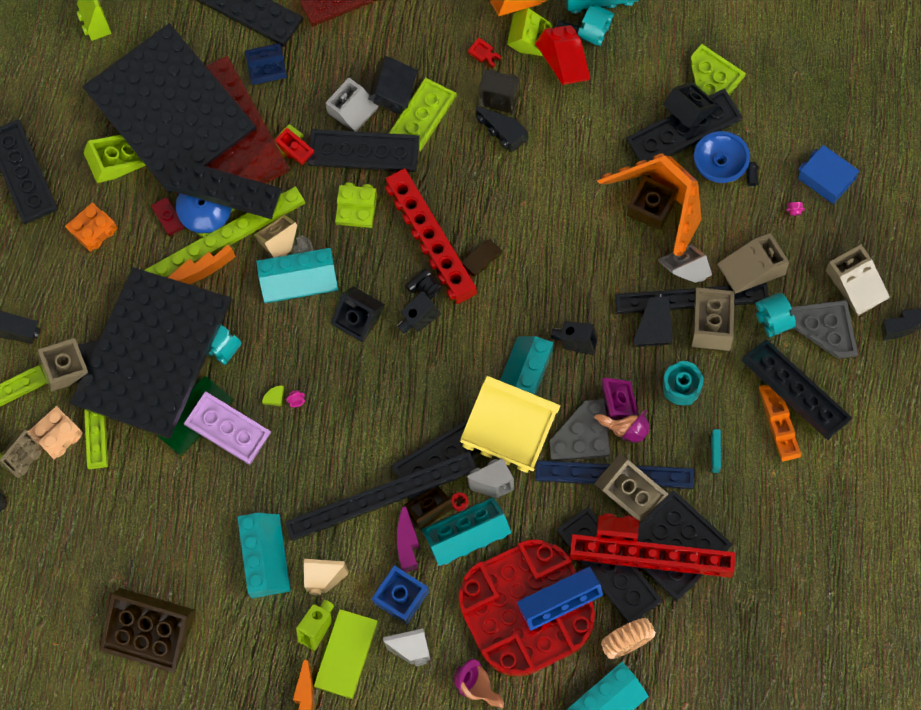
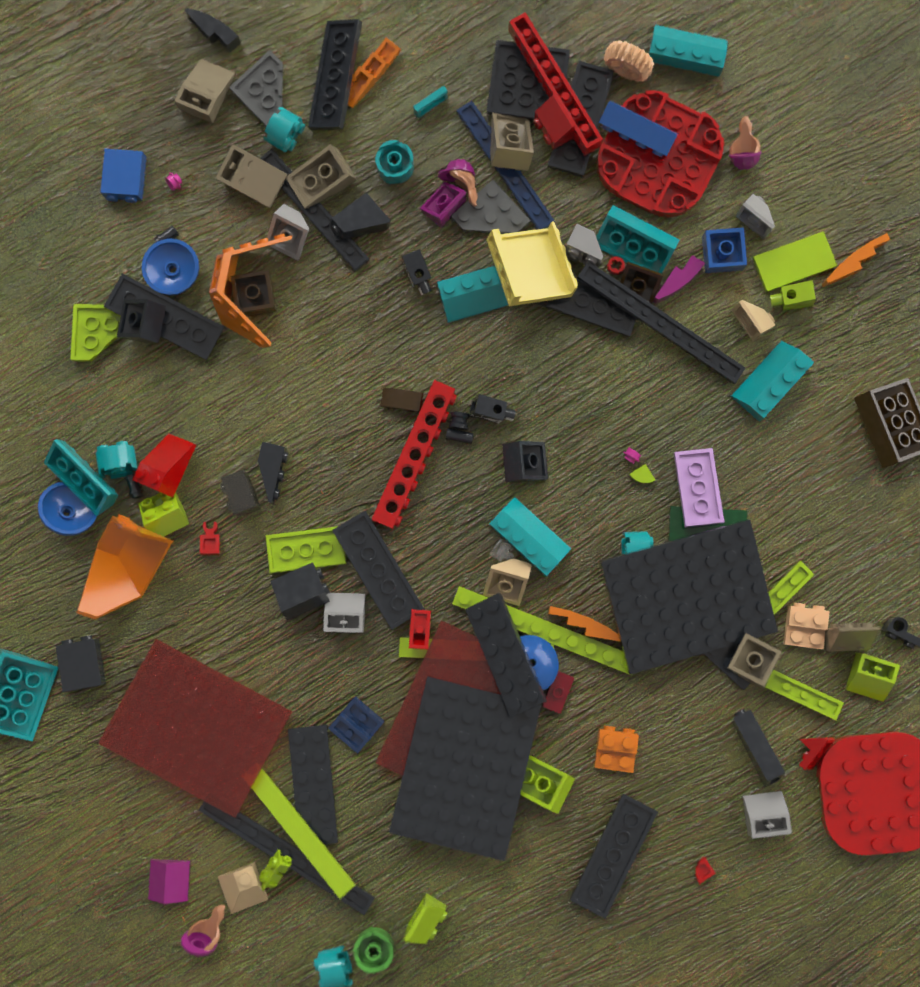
camera: 135 degrees left, 15 degrees up
lime plate [335,182,377,228] -> none

